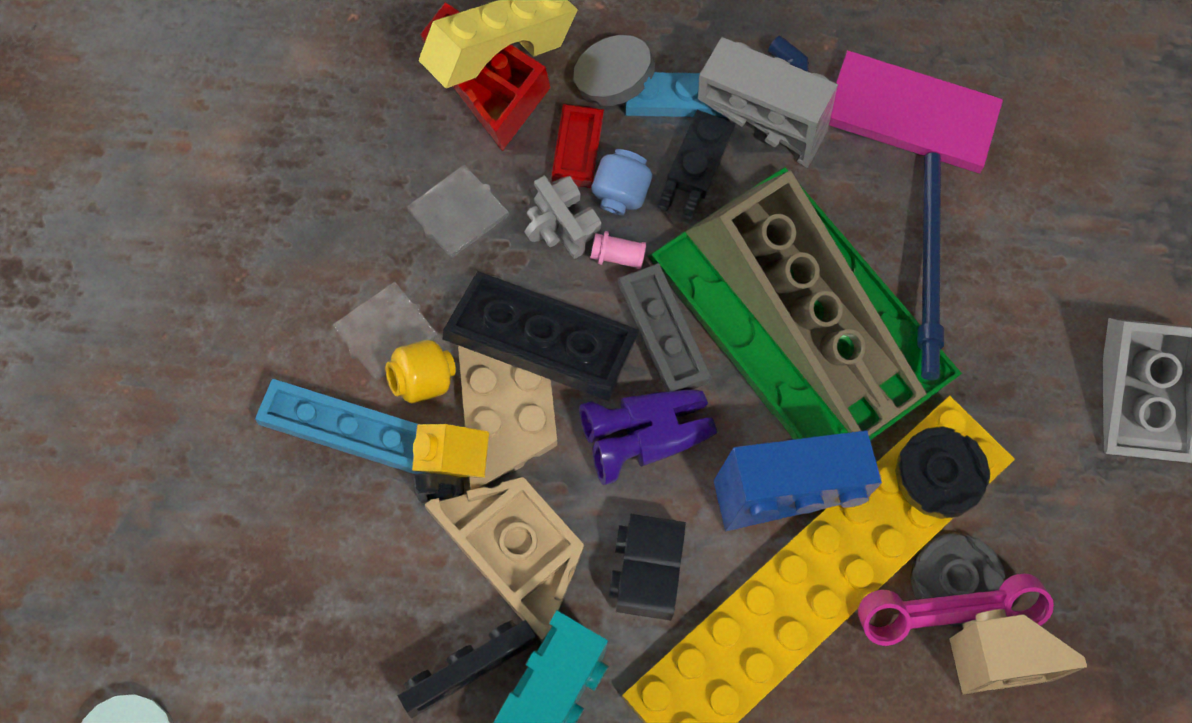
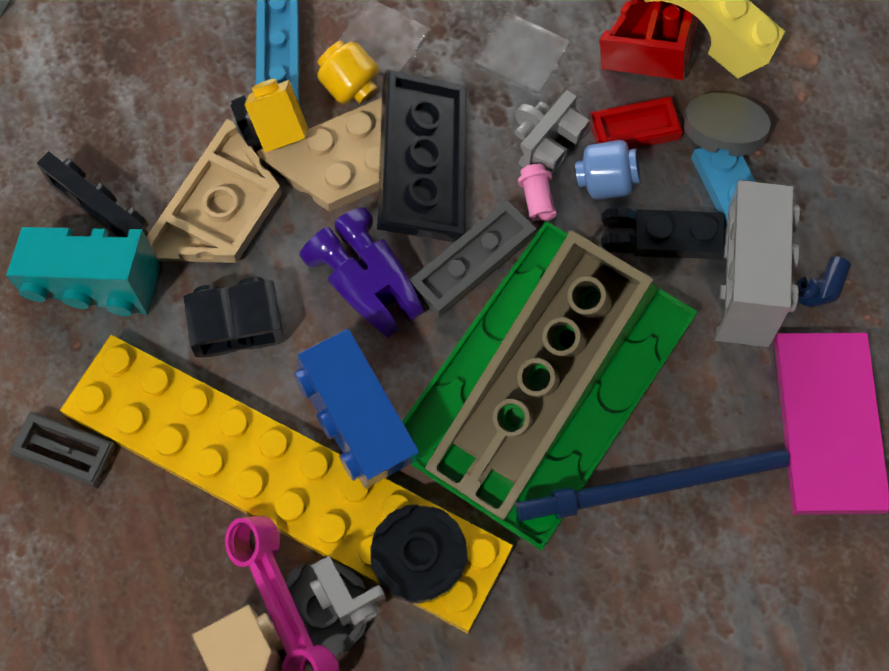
camera: 75 degrees right, 0 degrees up
none -> light grey bracket [309,556,386,626]

